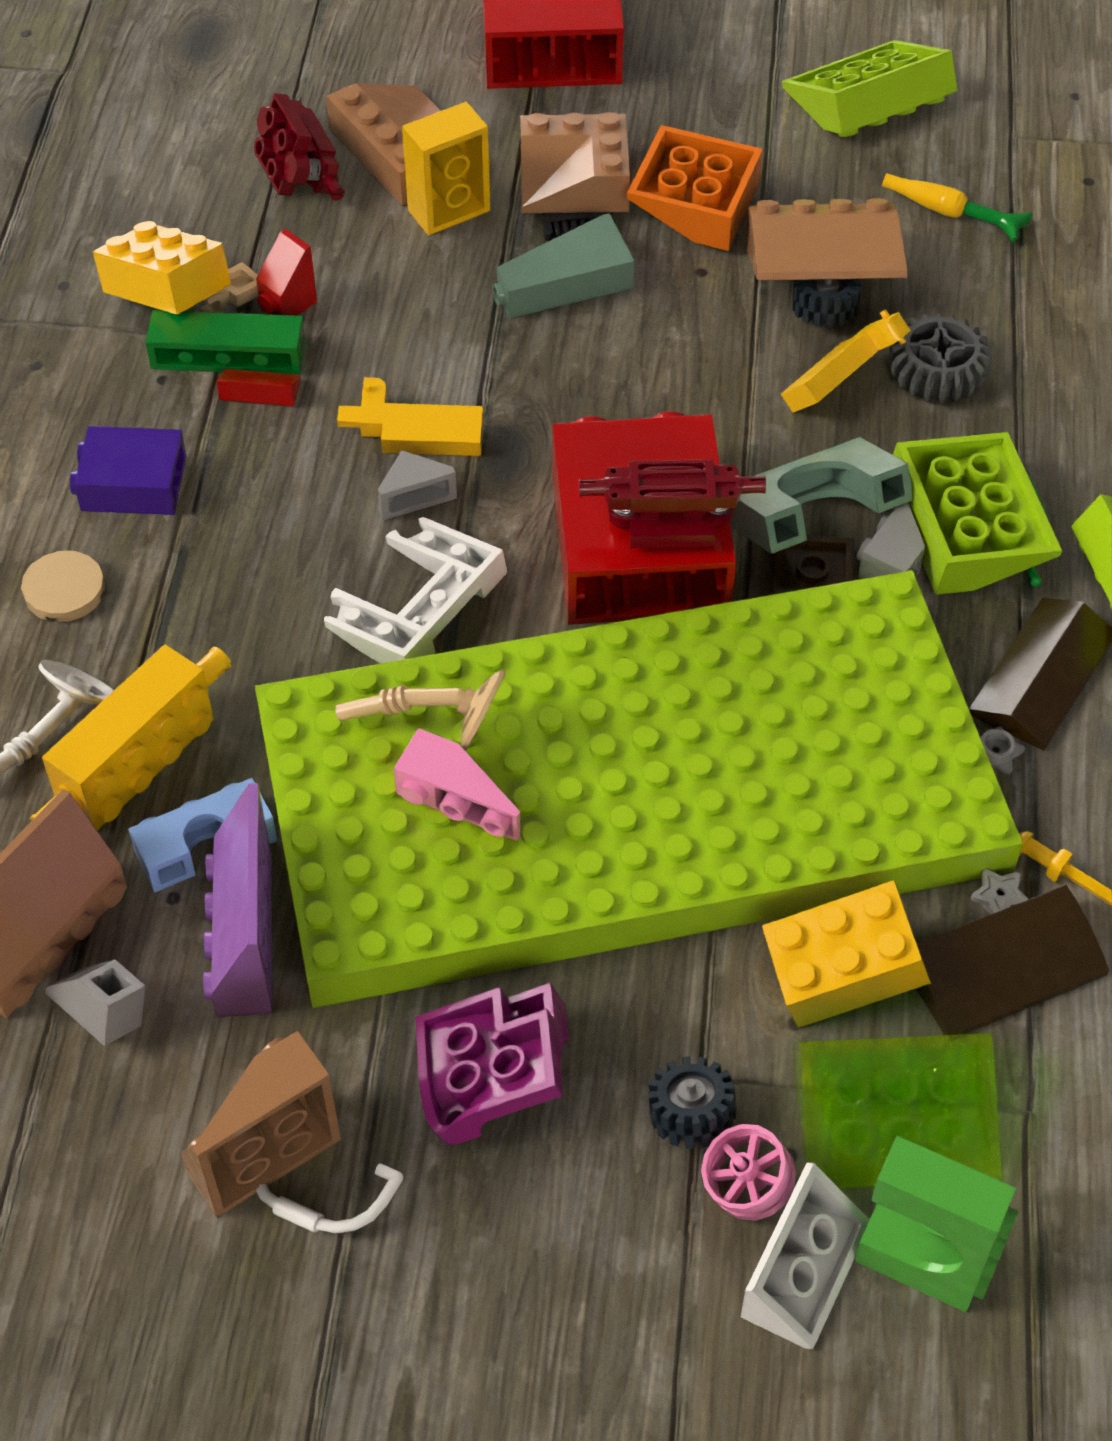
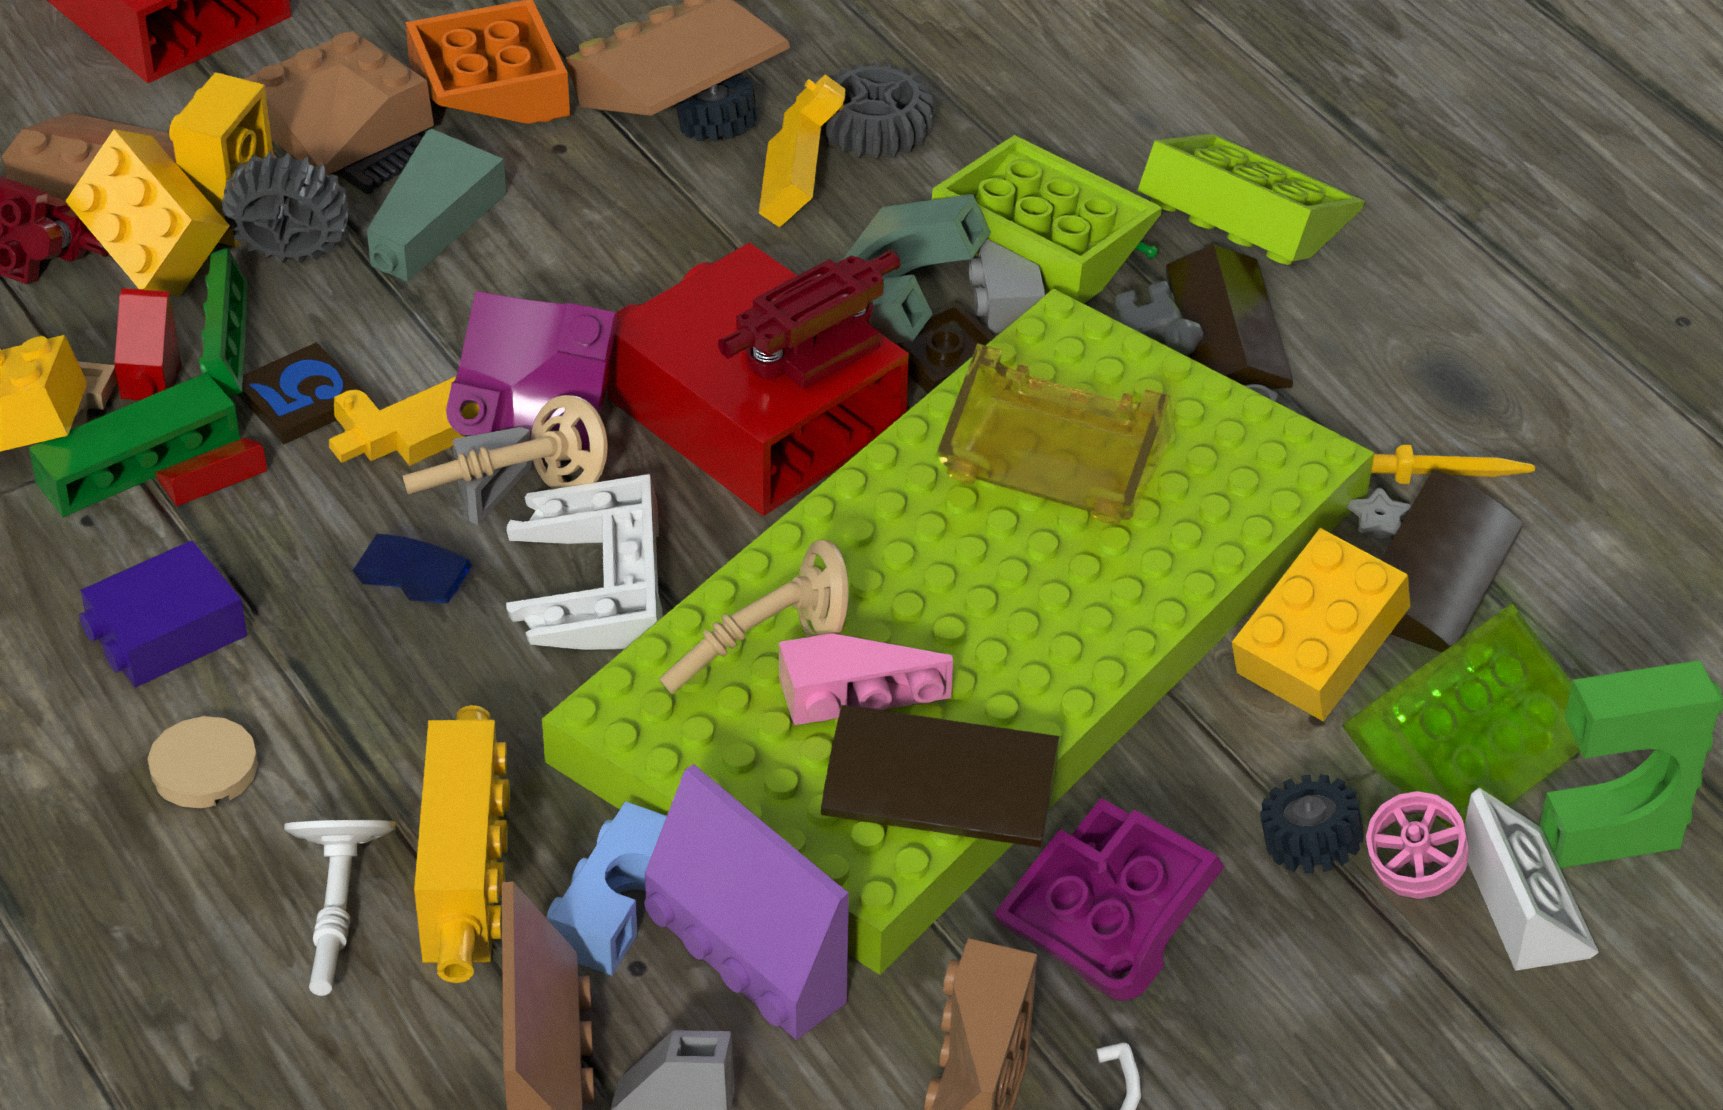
camera: 40 degrees left, 10 degrees down
none -> yellow brick [65,129,230,297]
none -> green plate [199,248,249,397]
none -> dark grey gear [222,151,350,264]
none -> dark brown tile [237,342,366,445]
none -> clear blue slope [352,533,473,603]
none -> tan dish [402,395,608,495]
none -> magenta slope [446,291,619,461]
none -> dark brown slope [821,705,1059,848]
none -> clear yellow windscreen [937,344,1175,524]
none -> dark grey animal [1114,281,1204,356]

